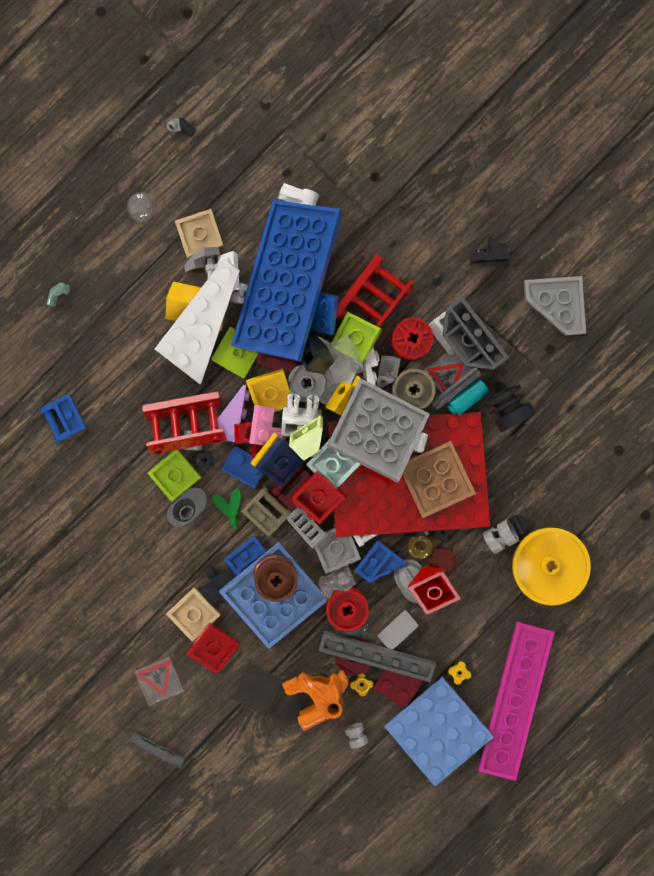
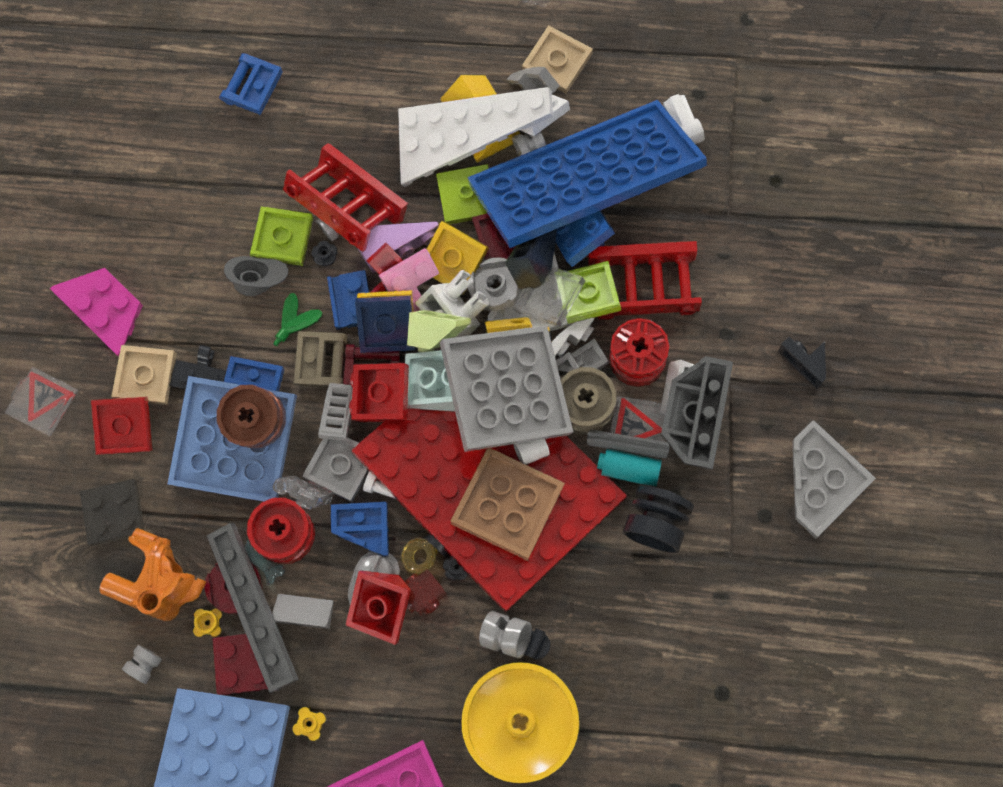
camera: 60 degrees right, 15 degrees down
none -> dark pink wing [50,268,143,357]

